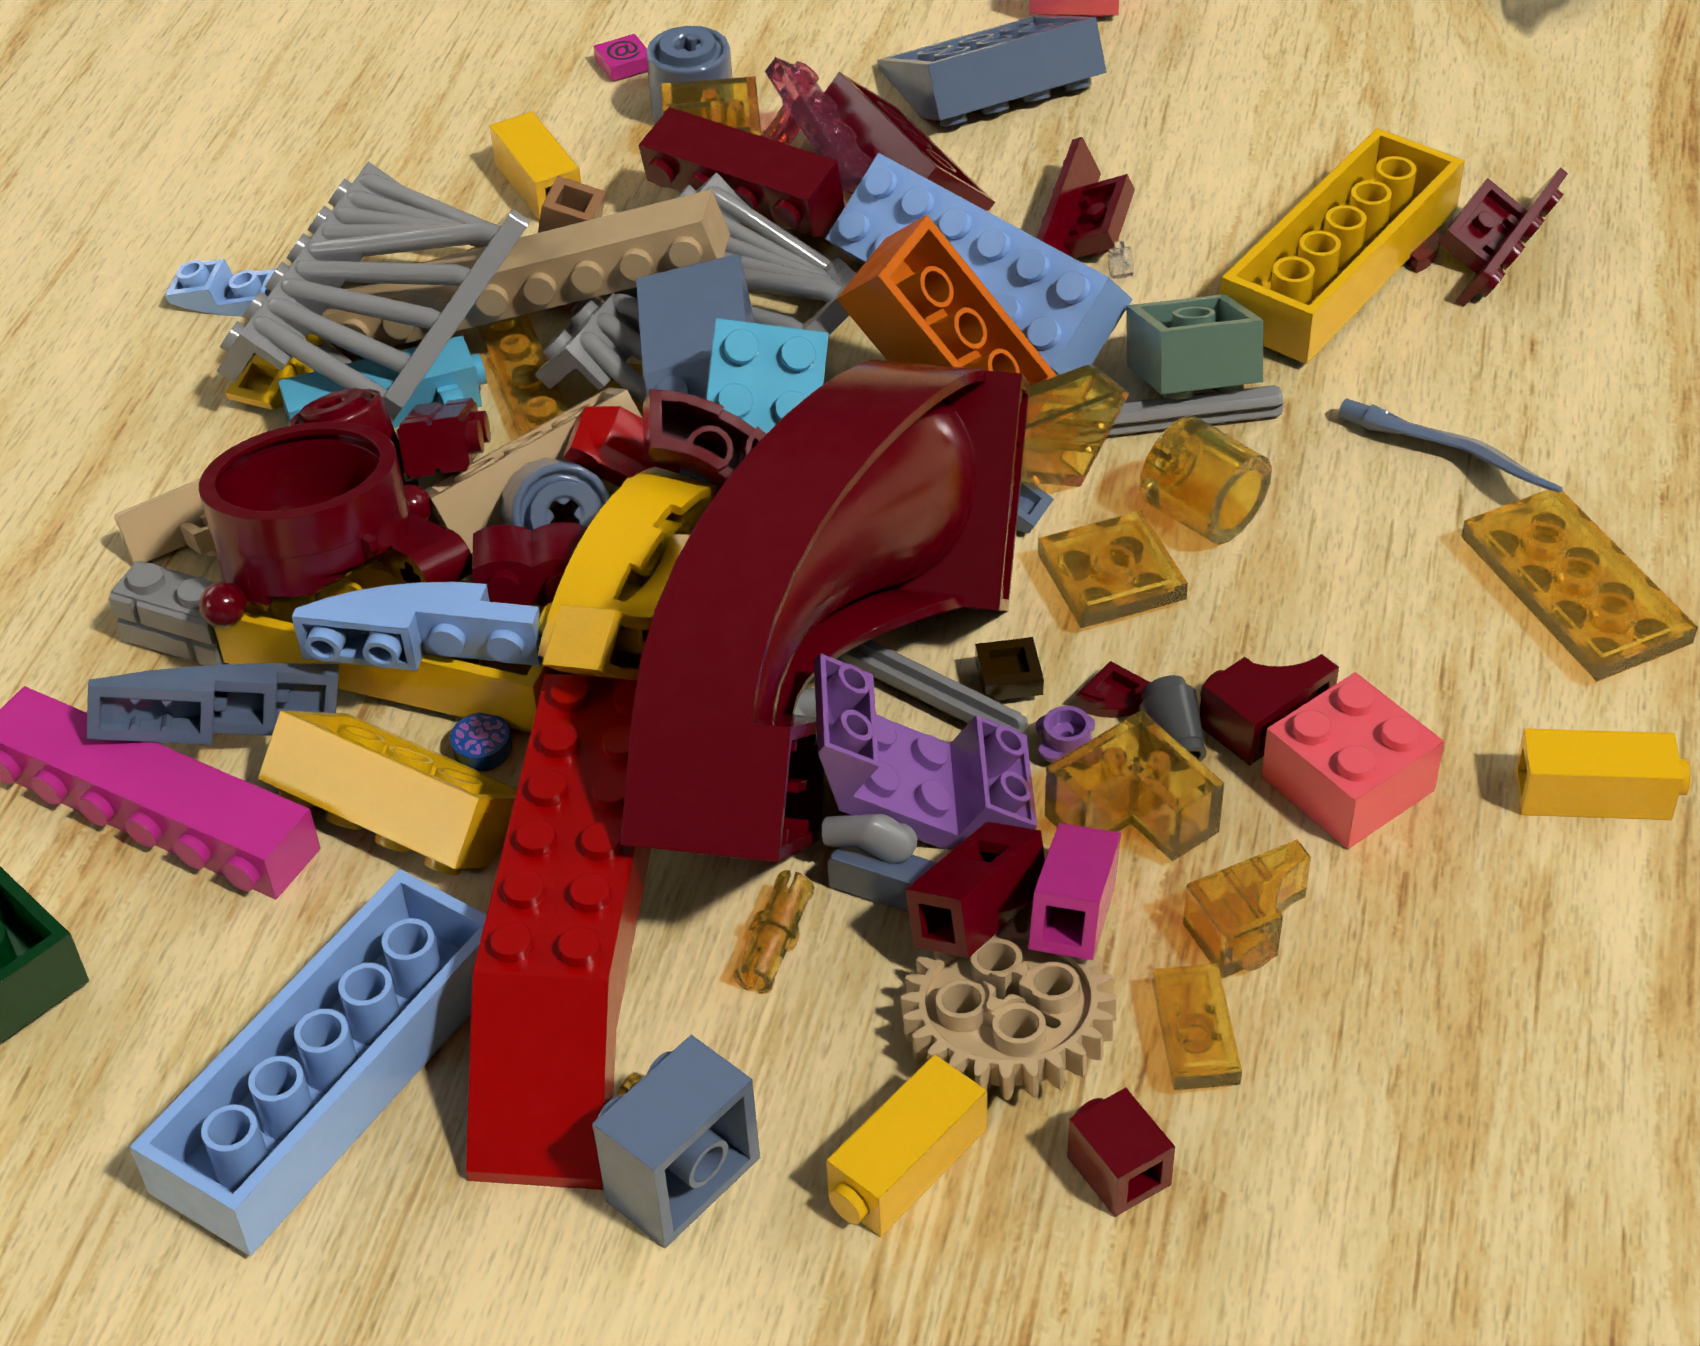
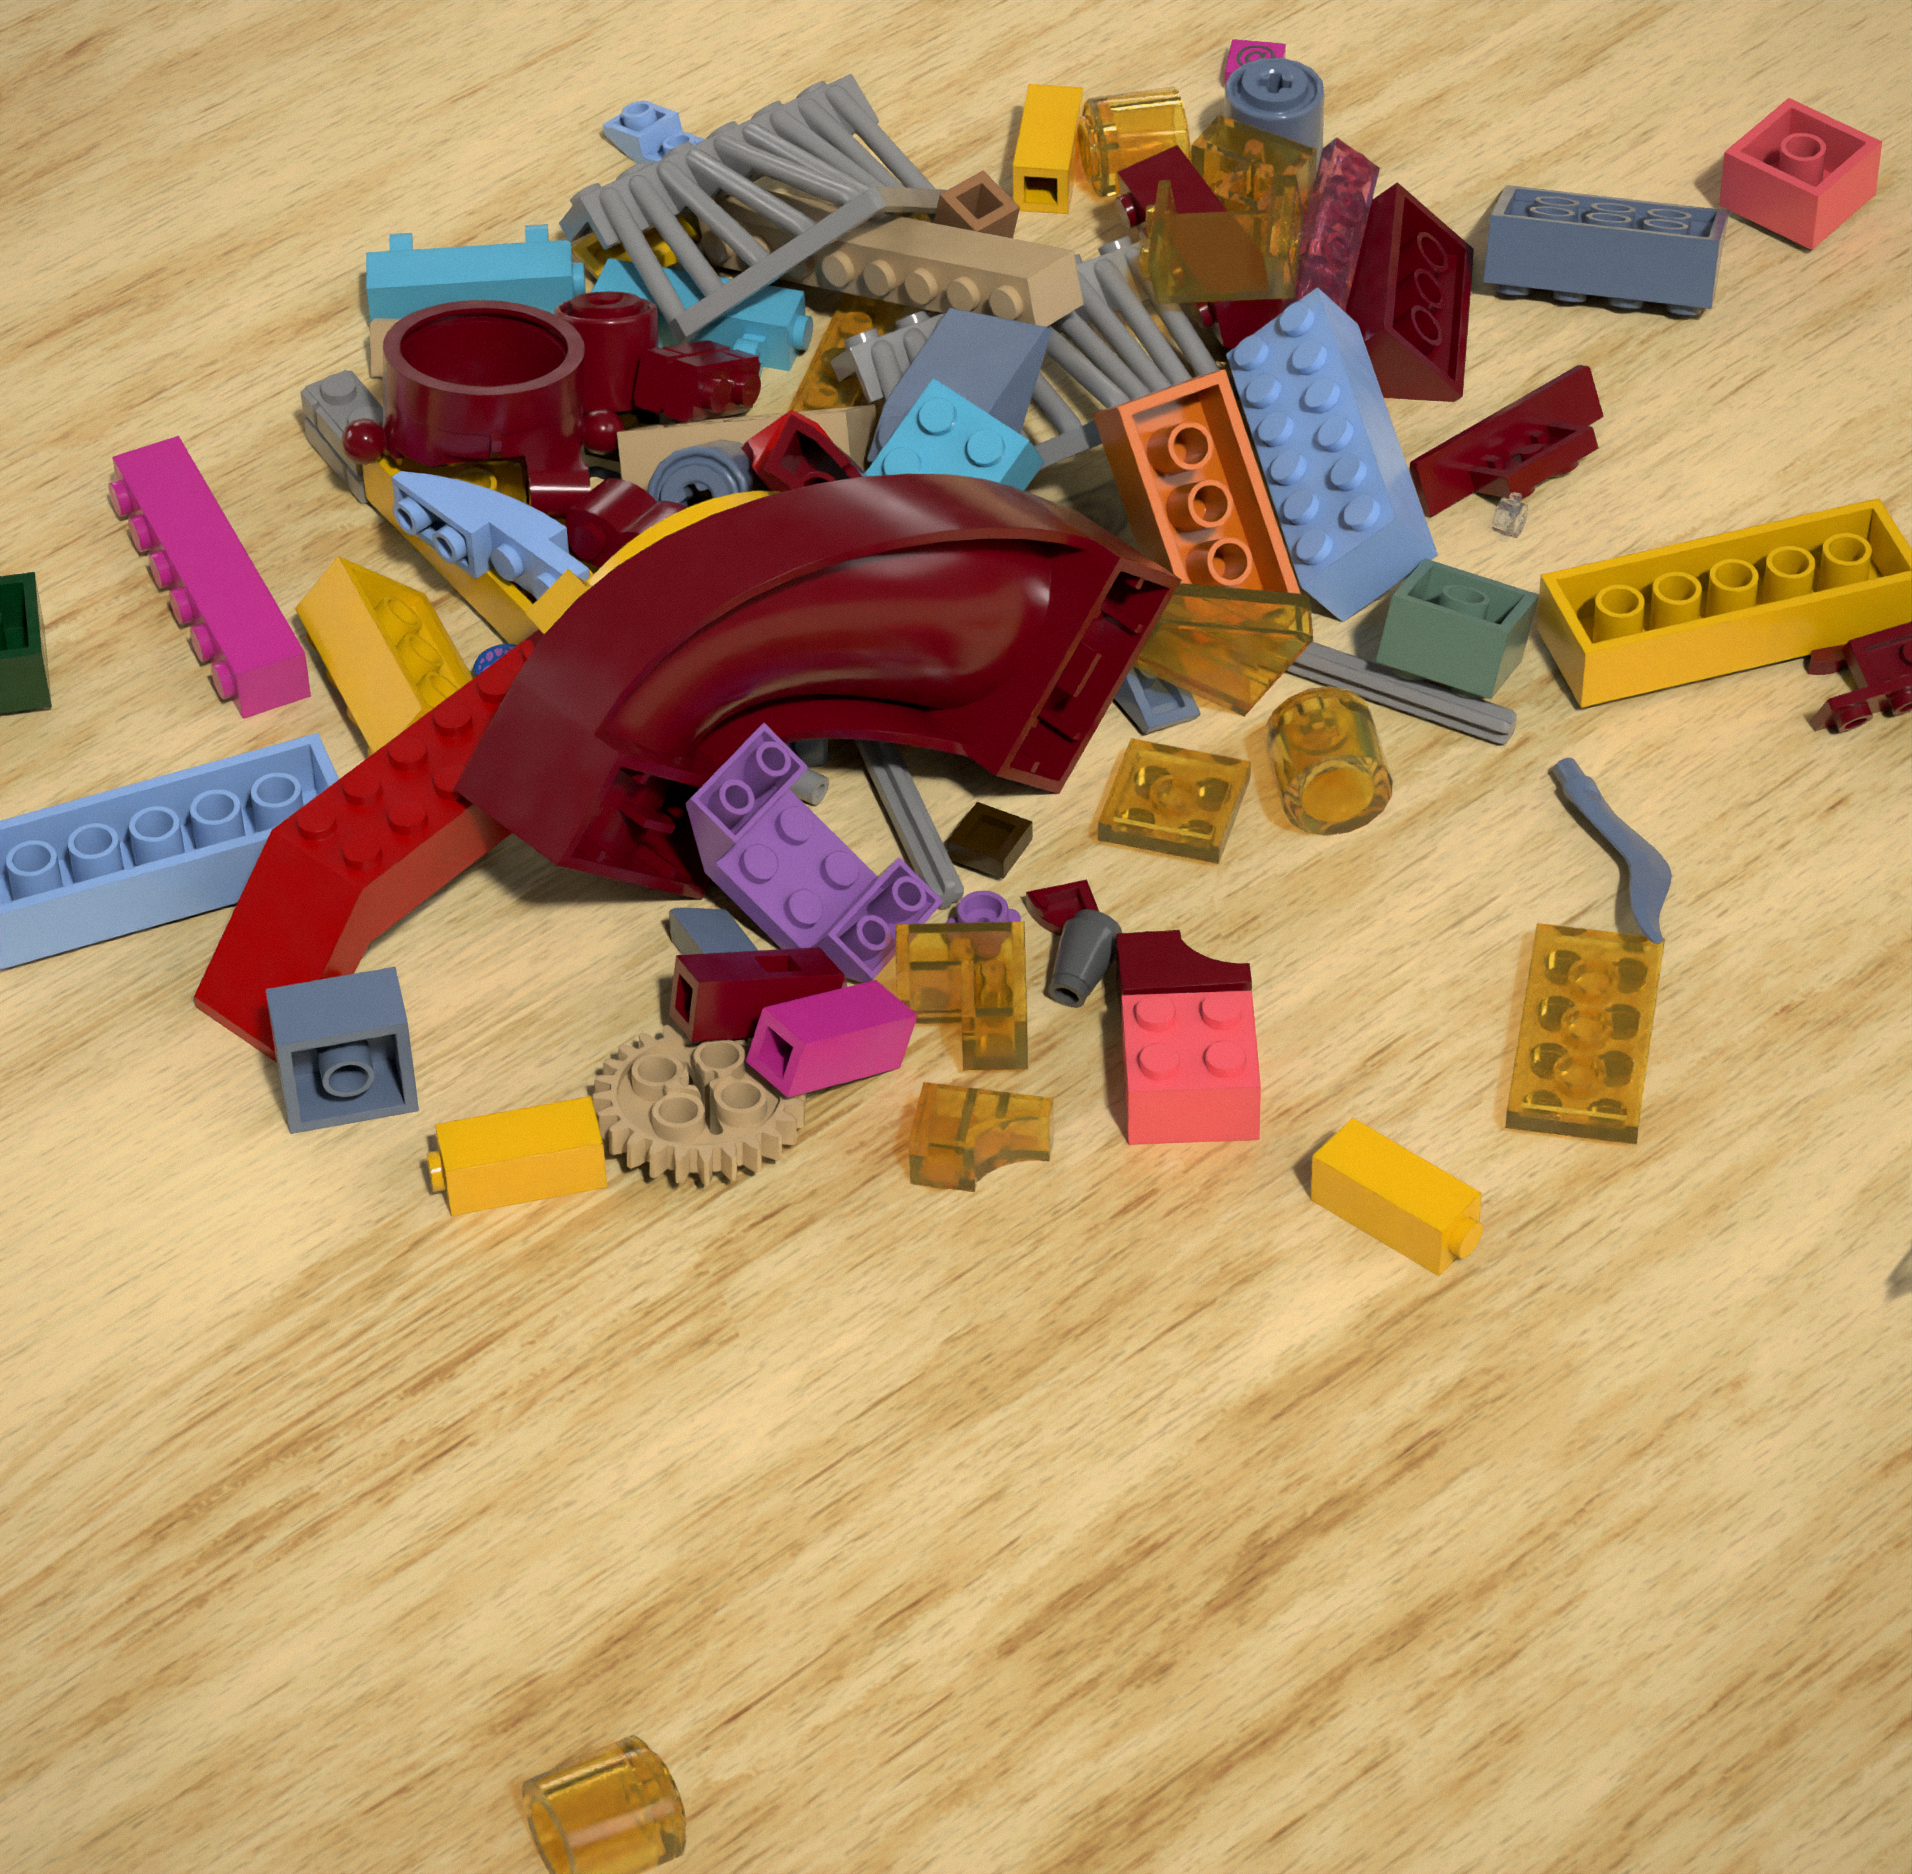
camera: 35 degrees right, 0 degrees up
sand blue slope [87,663,339,745] -> none
clear yellow pin [733,870,815,994] -> none
light grey arm [822,813,917,863] -> none
dark red brick [1067,1087,1175,1217] -> none
clear yellow plate [1152,963,1242,1091] -> none
none -> medium azure brick [366,224,586,323]
none -> clear yellow piece [1078,86,1191,198]
none -> clear yellow panel [1140,174,1304,304]

